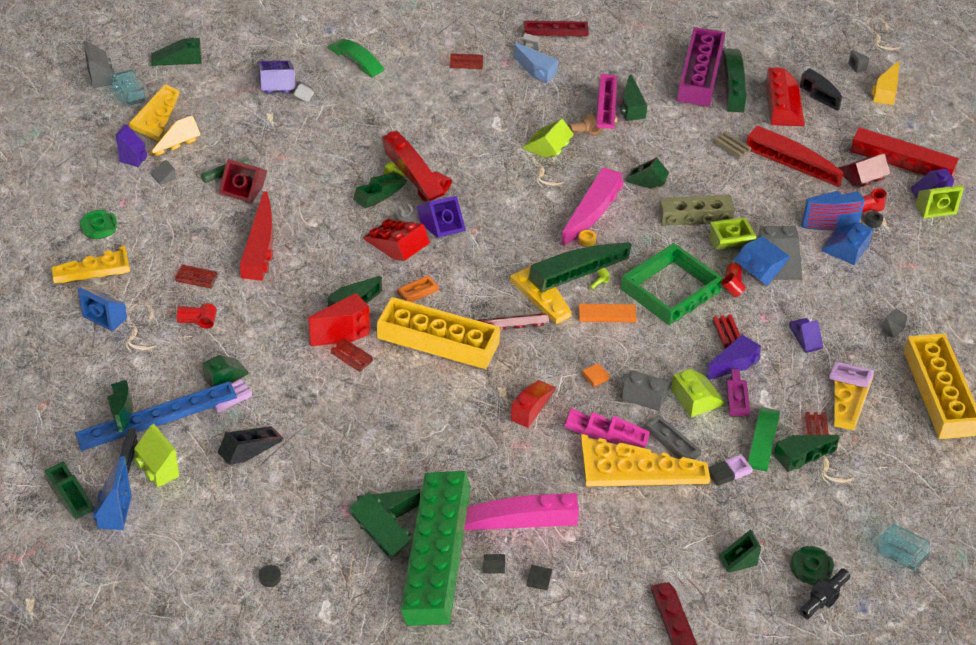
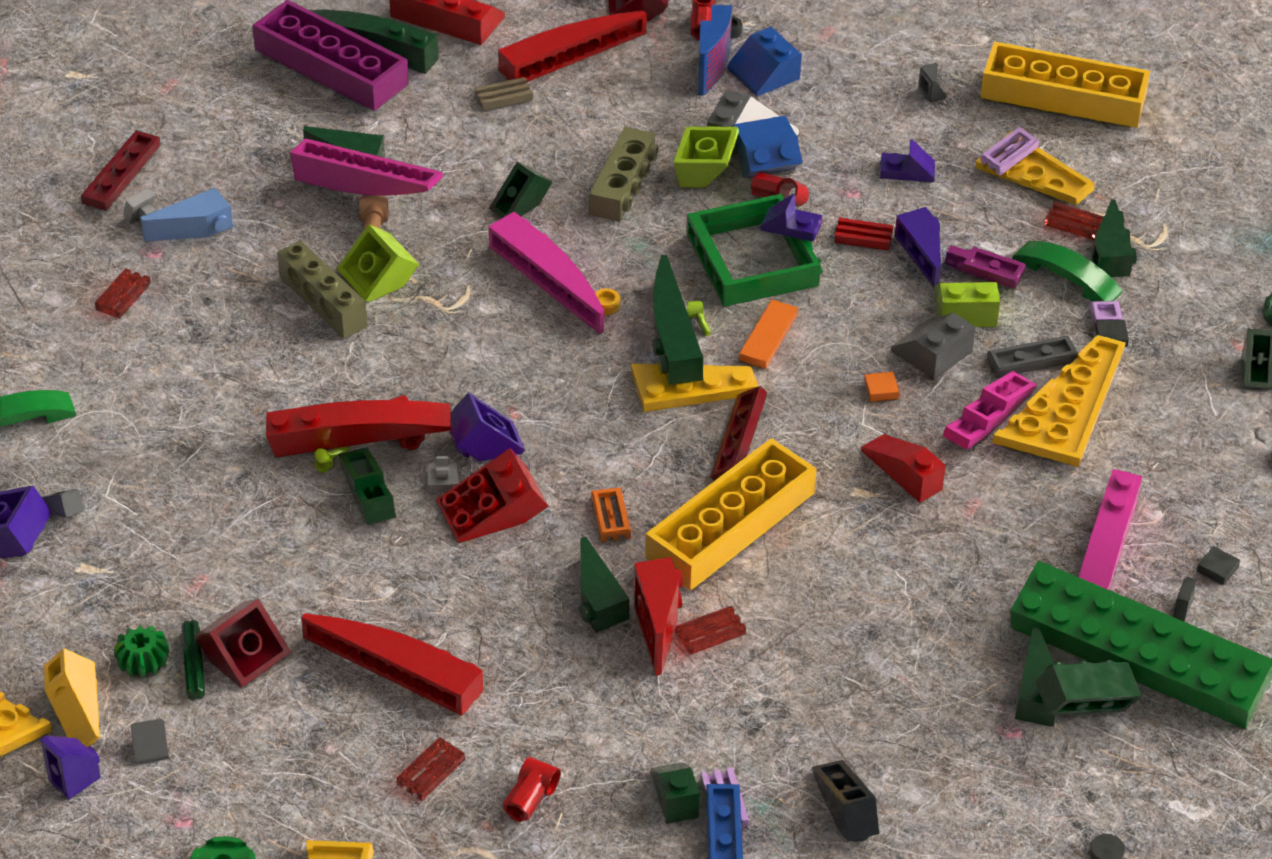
camera: 65 degrees left, 0 degrees up
none -> green gear [114,624,170,679]
none -> olive brick [277,240,368,339]
none -> dark purple slope [760,194,823,242]

